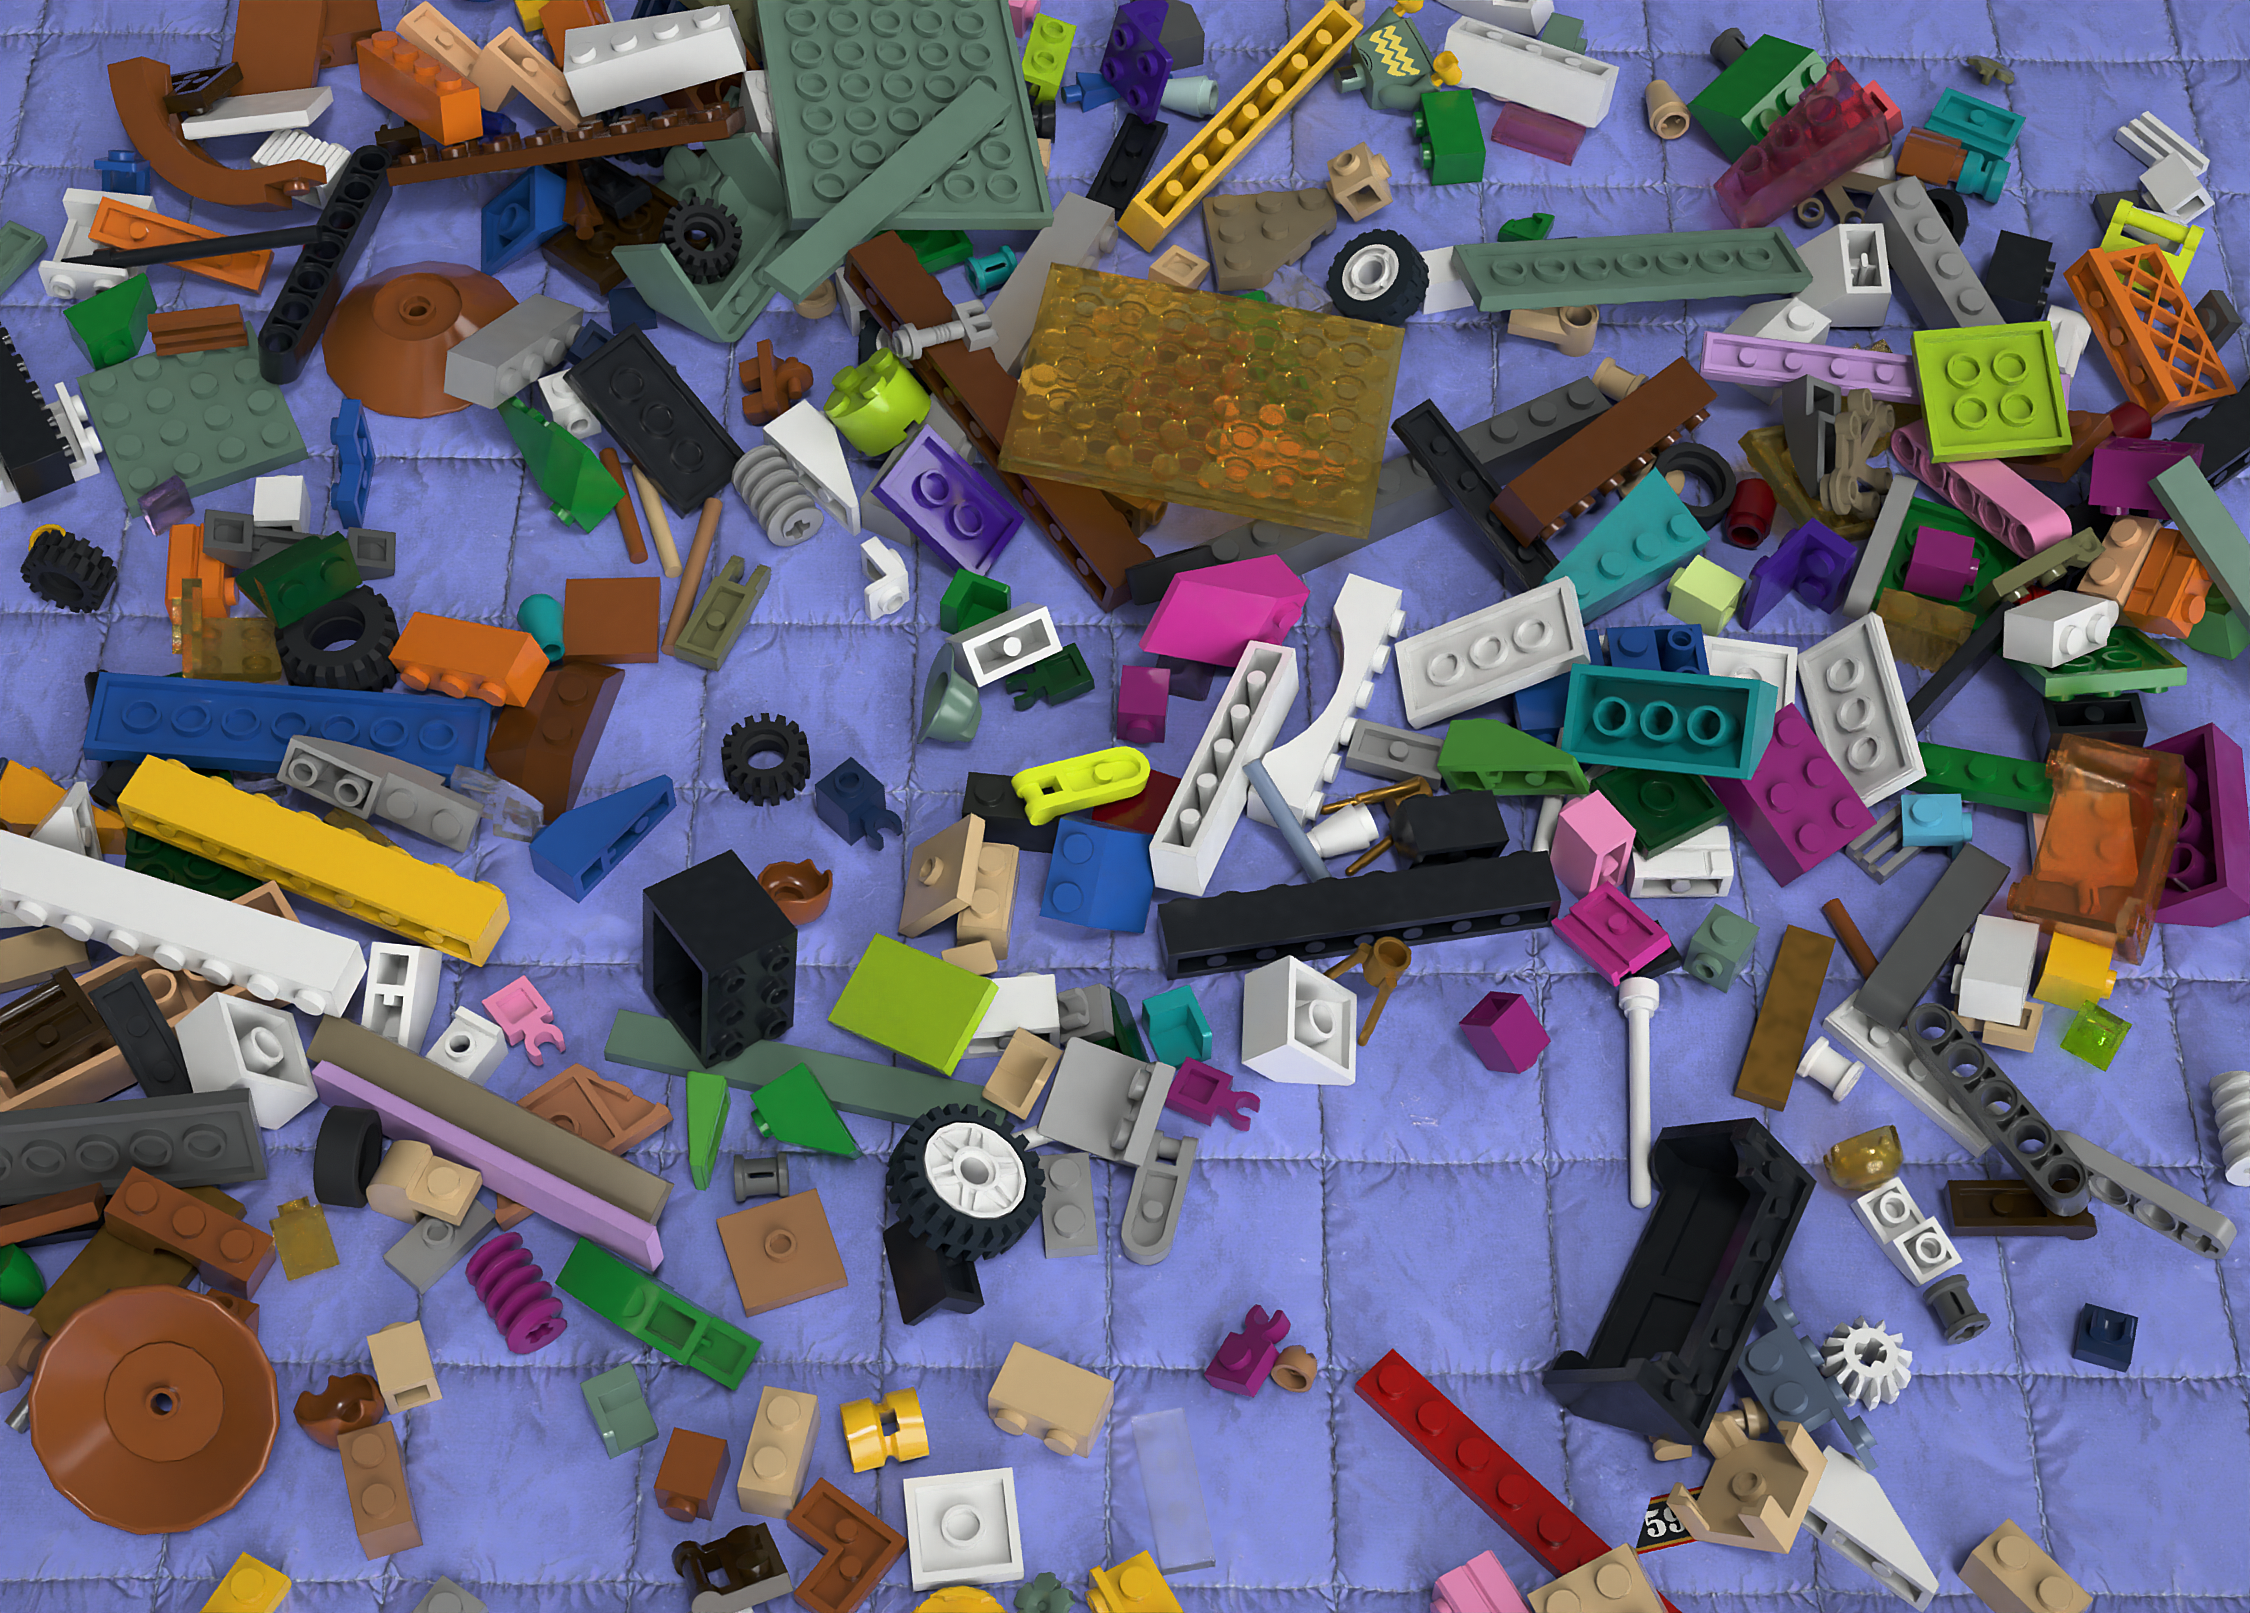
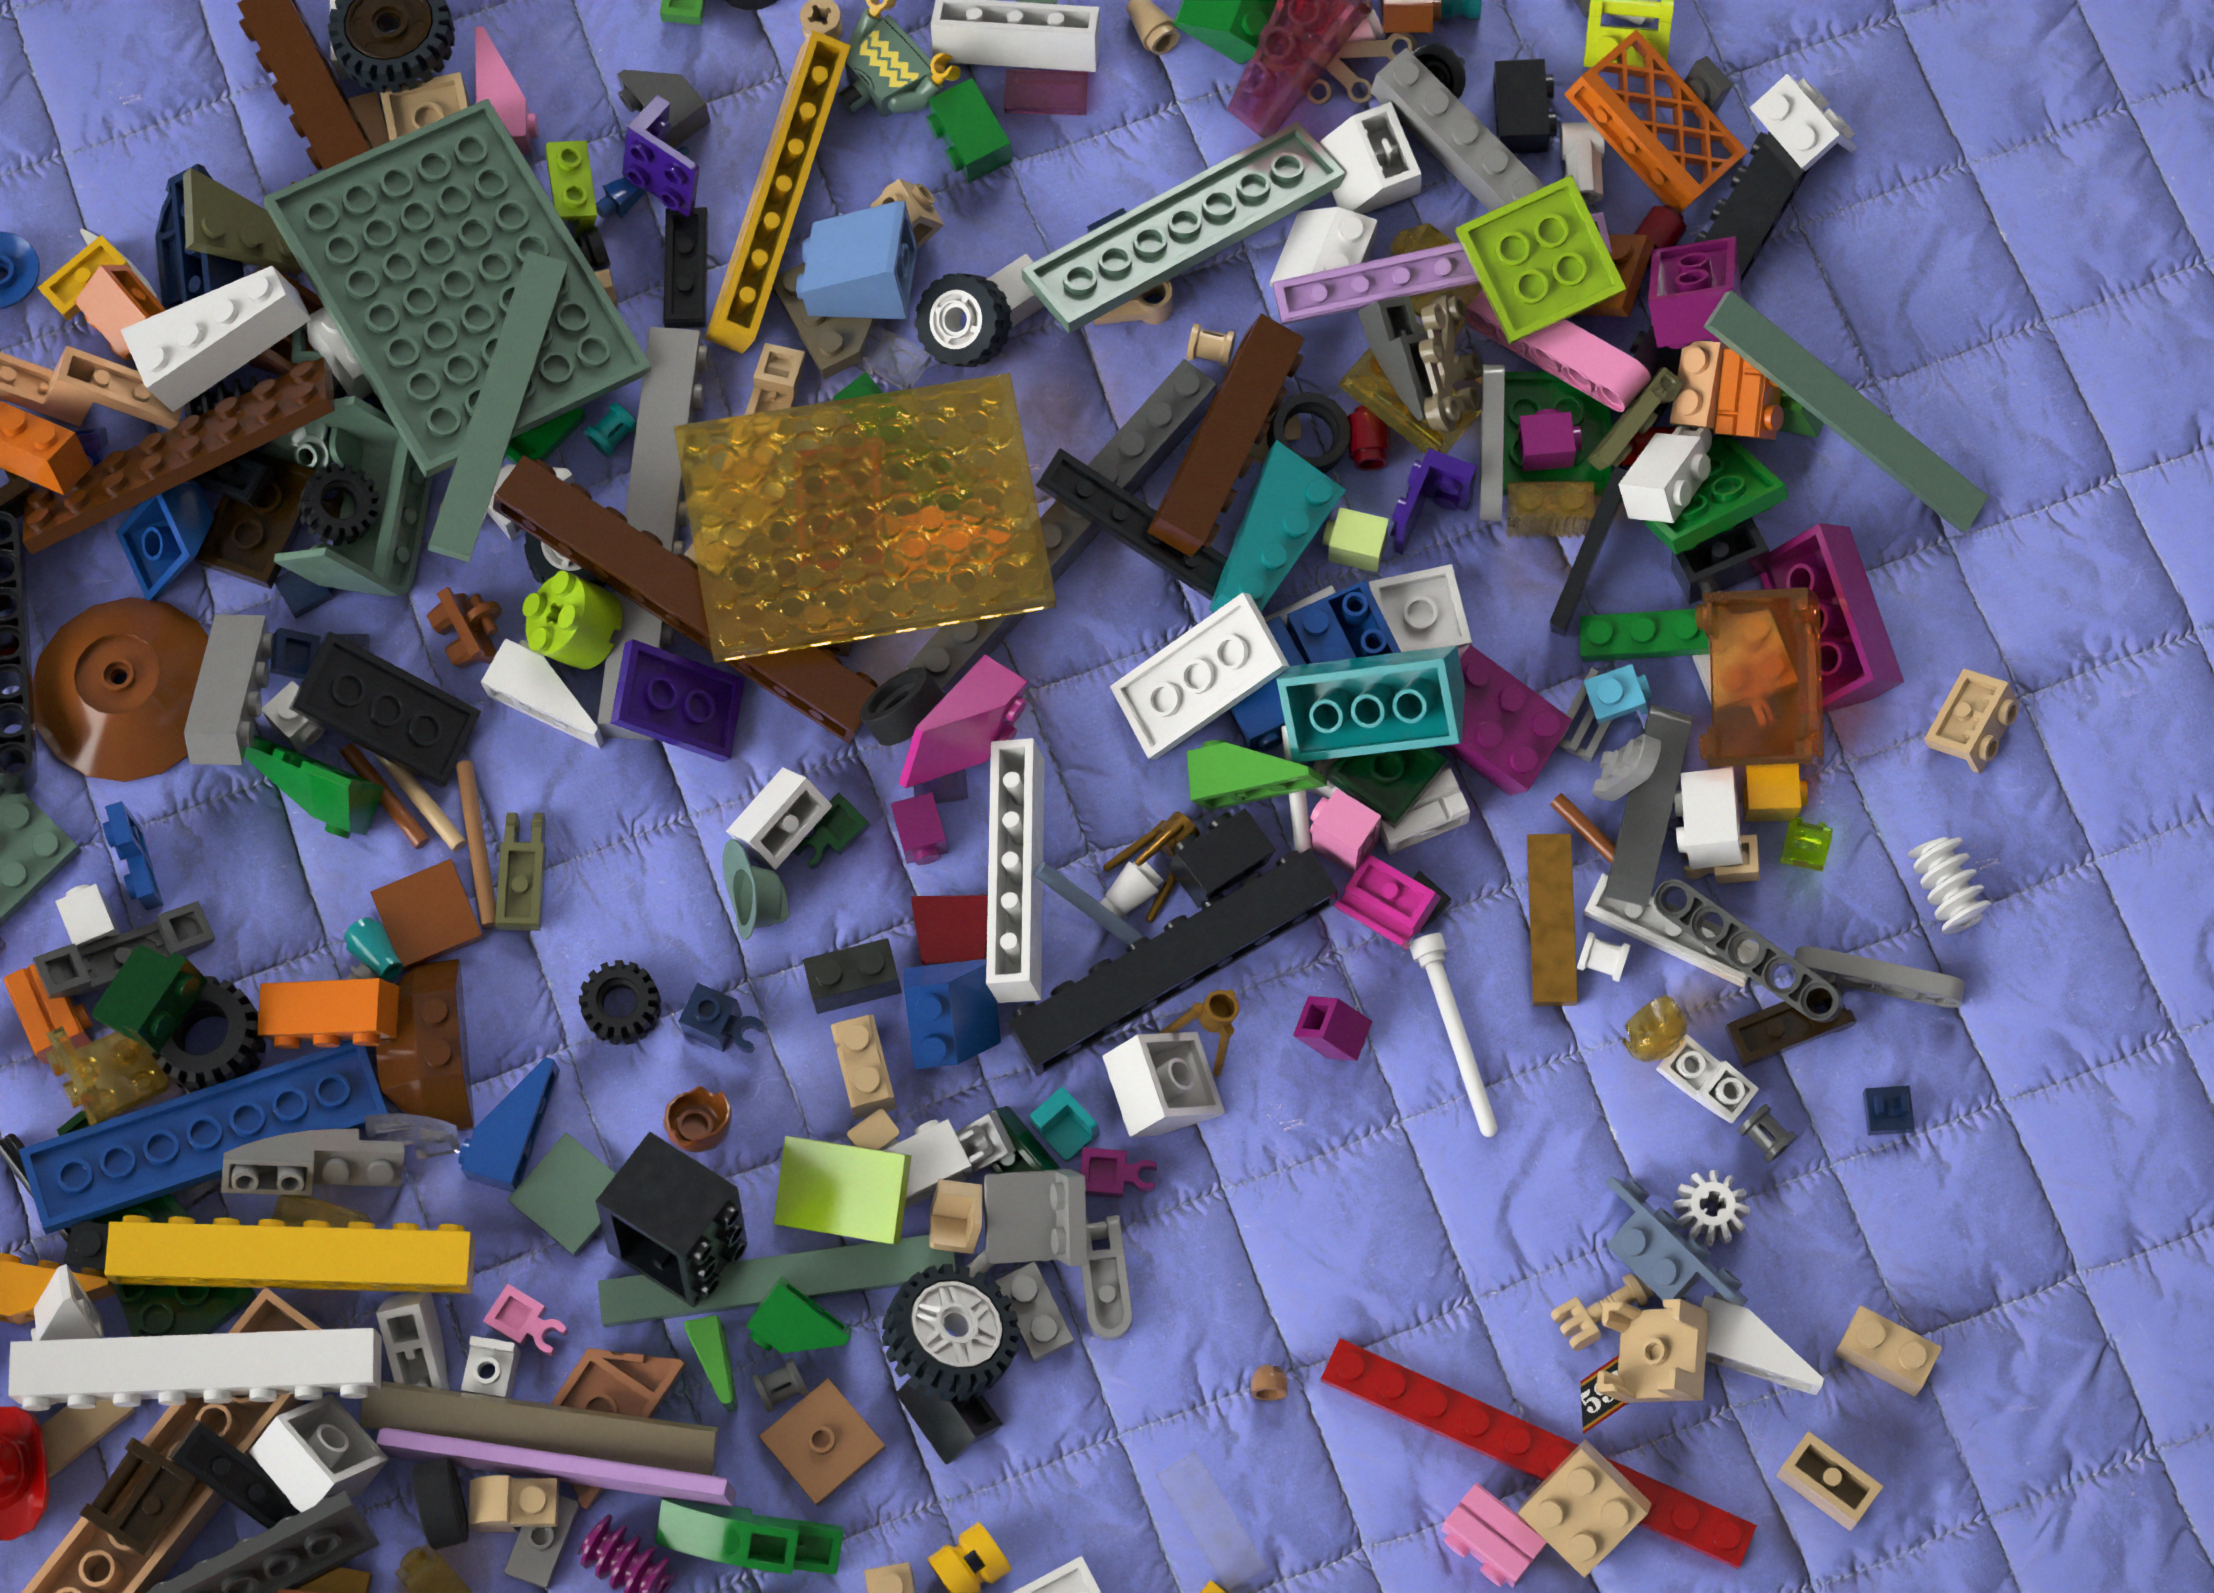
camera: 15 degrees left, 15 degrees up
reddish brown piece [562,160,604,240] -> none
light grey piece [731,445,824,547] -> none
white bracket [860,536,910,621] -> none
light grey hinge [892,299,999,361] -> none
tan plate [898,813,985,938] -> none
green panel [940,568,1011,635] -> none
tan brick [988,1341,1114,1459] -> none
neon yellow plate [1011,746,1150,826] -> none
light aqua cone [1160,75,1219,118] -> none
magenta plate [1204,1304,1291,1398] -> none
white arch [1246,573,1407,830] -> none
light grey plate [1345,718,1445,791] -> none
green tile [1497,213,1555,242] -> none
black windscreen [1542,1117,1817,1445] -> none
sand green brick [1683,904,1760,993] -> none
white tile [1797,612,1927,808] -> none
none -> sand green tile [507,1132,616,1257]
none -> medium blue slope [796,201,918,319]
none -> light grey plate [1592,734,1661,801]

